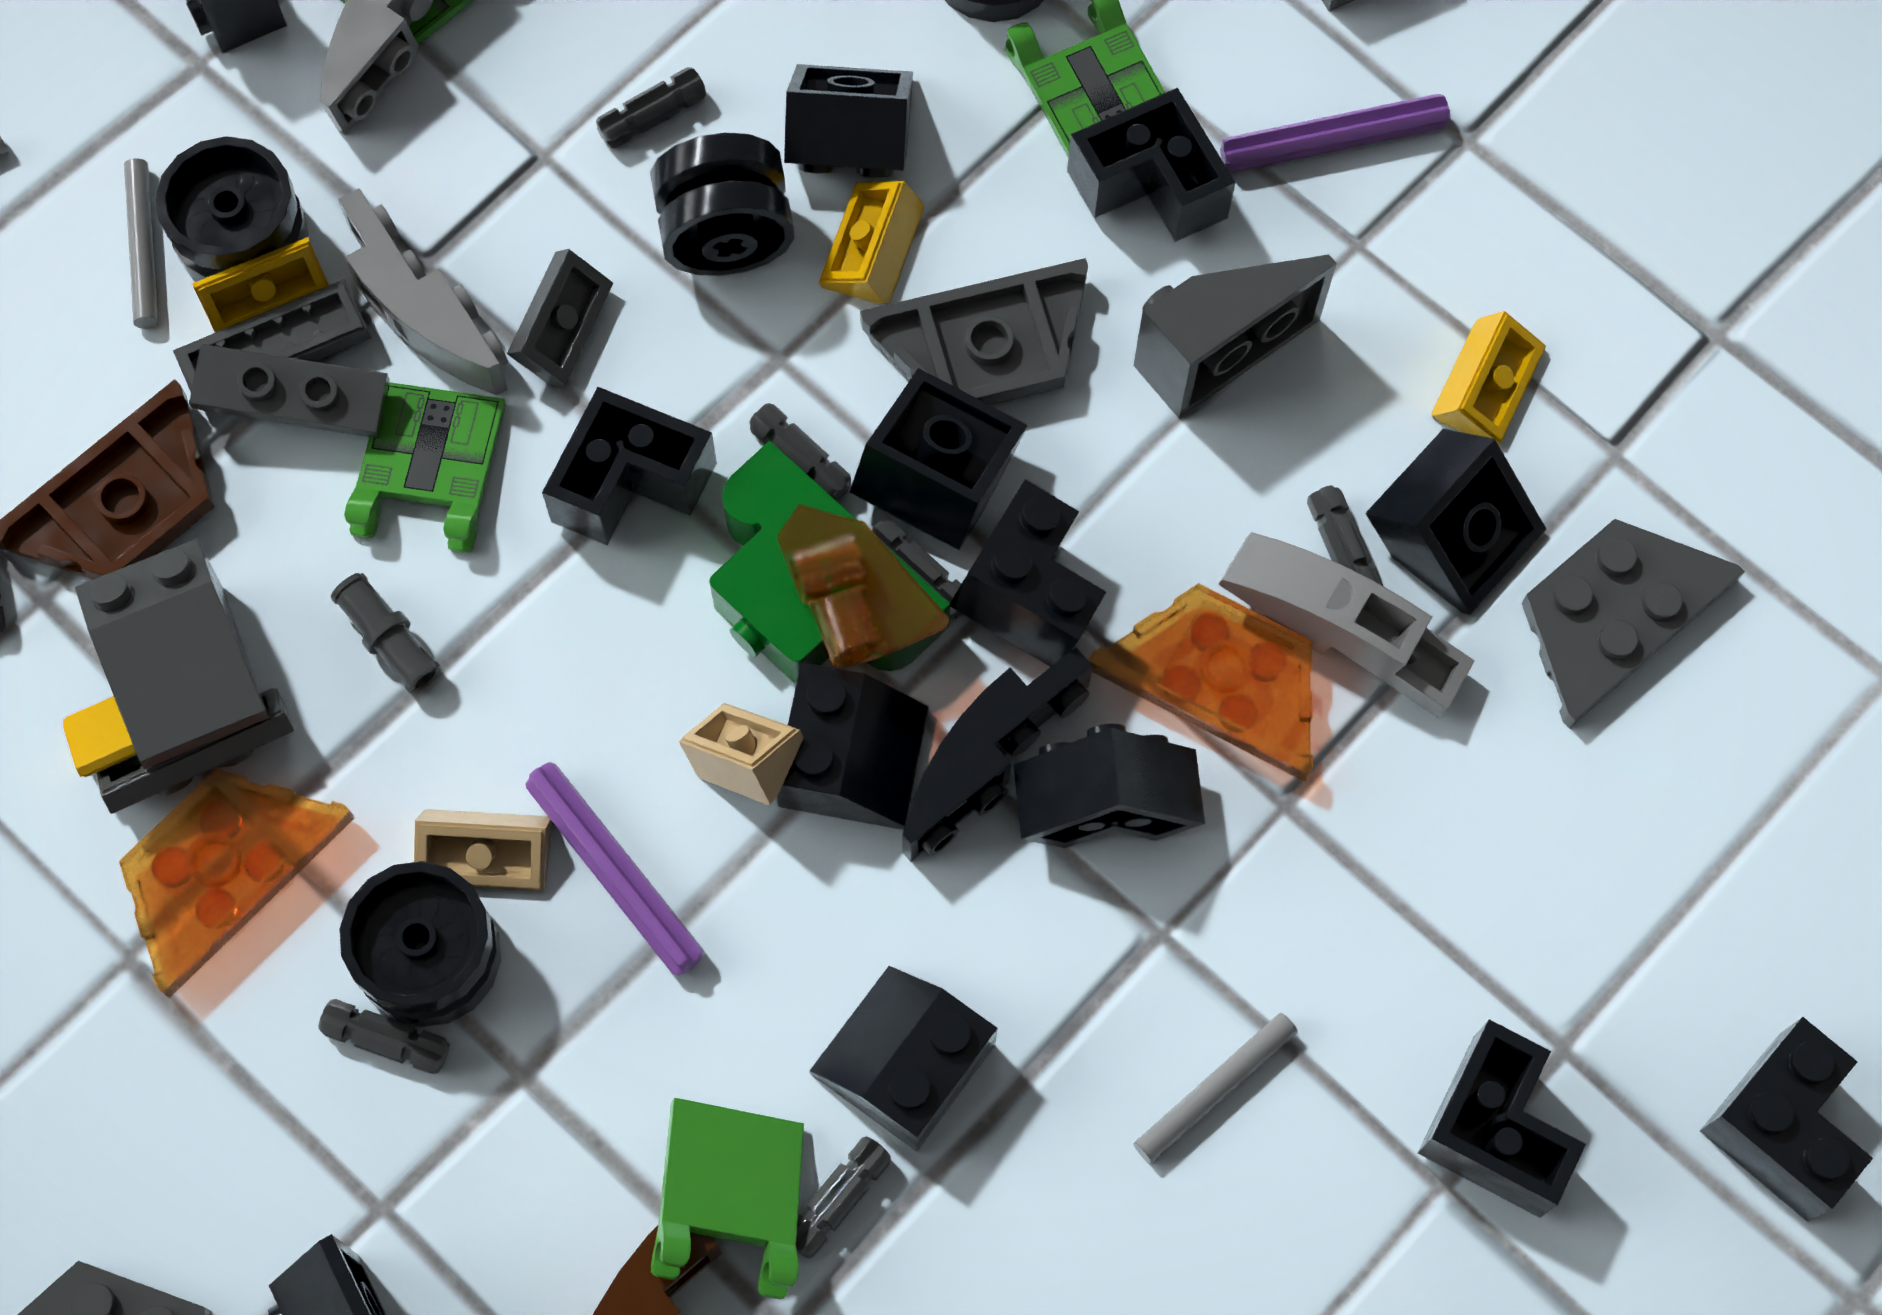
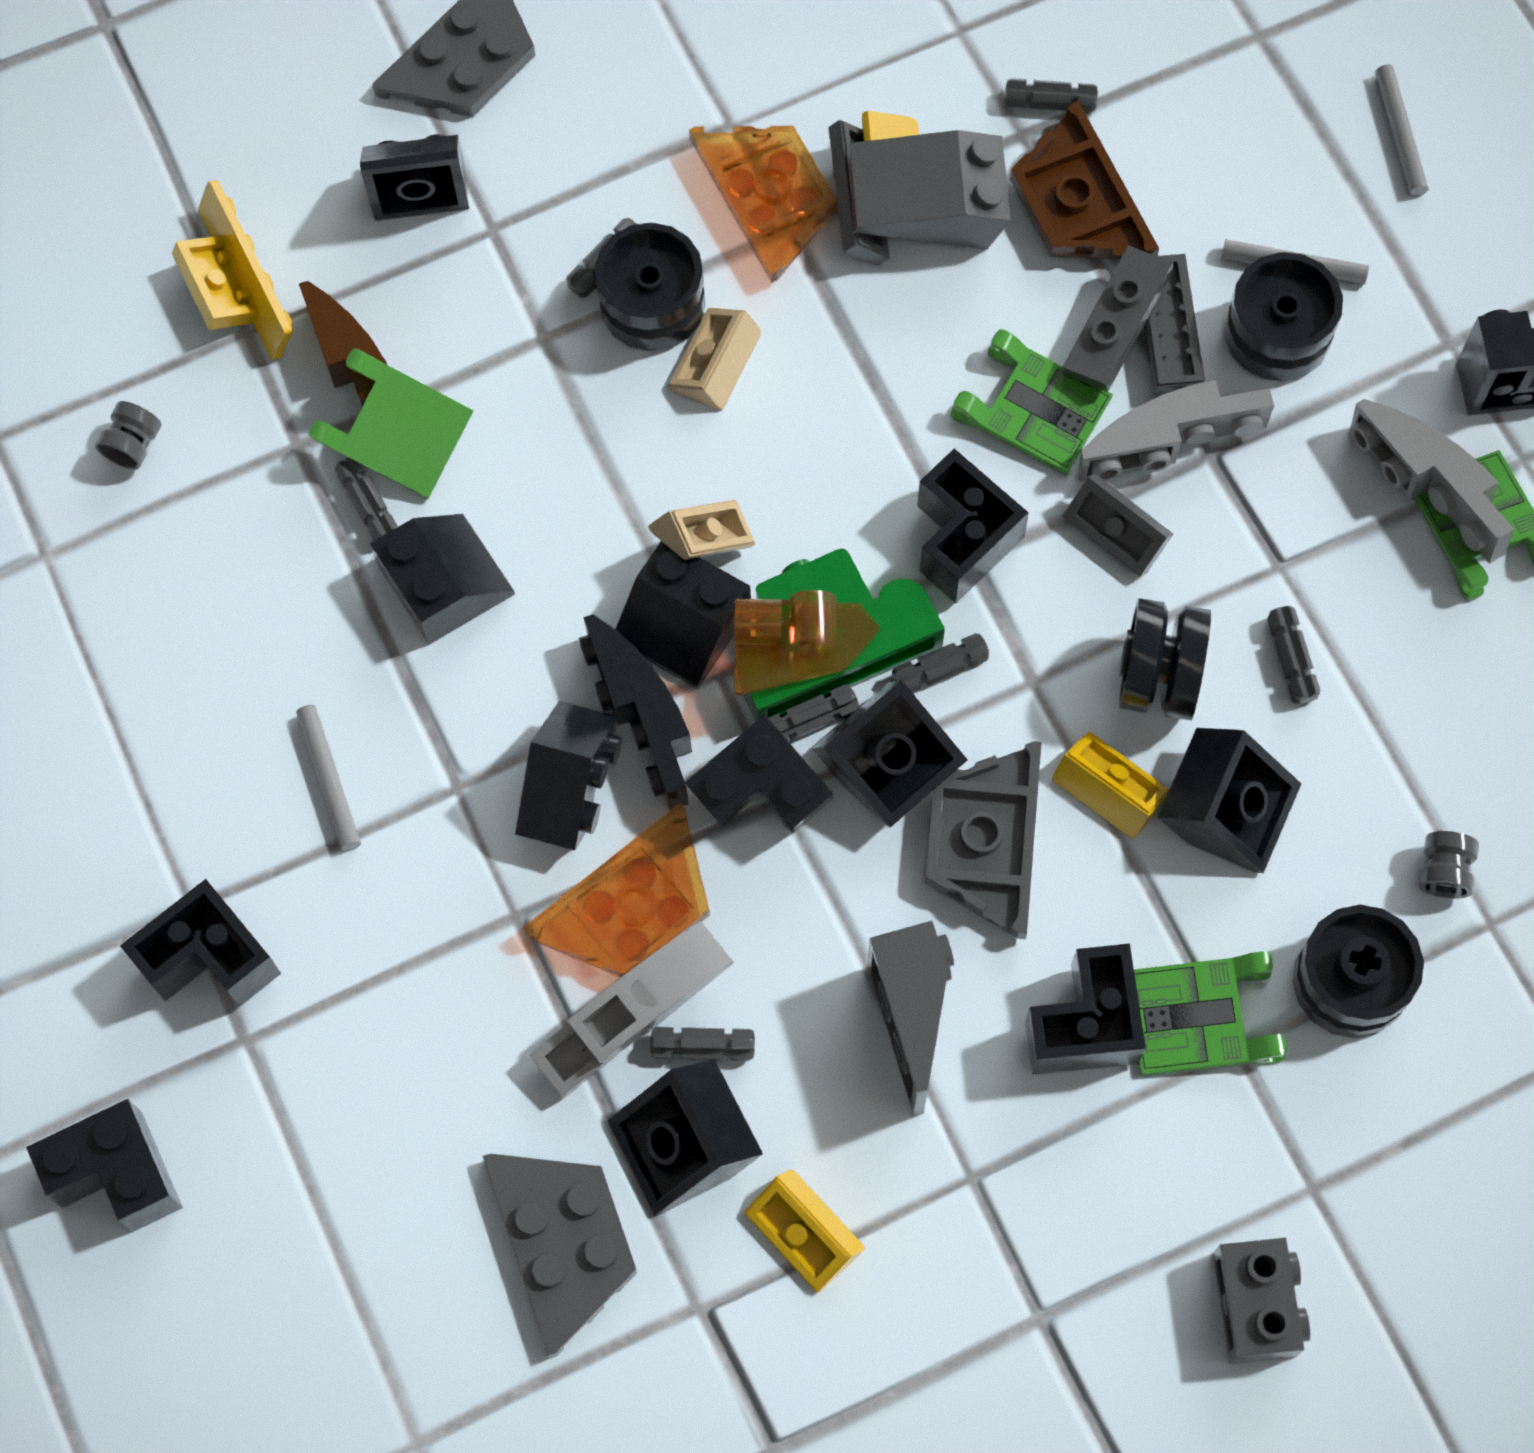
camera: 115 degrees right, 0 degrees up
yellow slope [192,237,329,333] -> none
dark grey pin [331,573,442,693] -> none
medium lavender axle [525,762,704,976] -> none
medium lavender axle [1220,94,1450,172] -> none

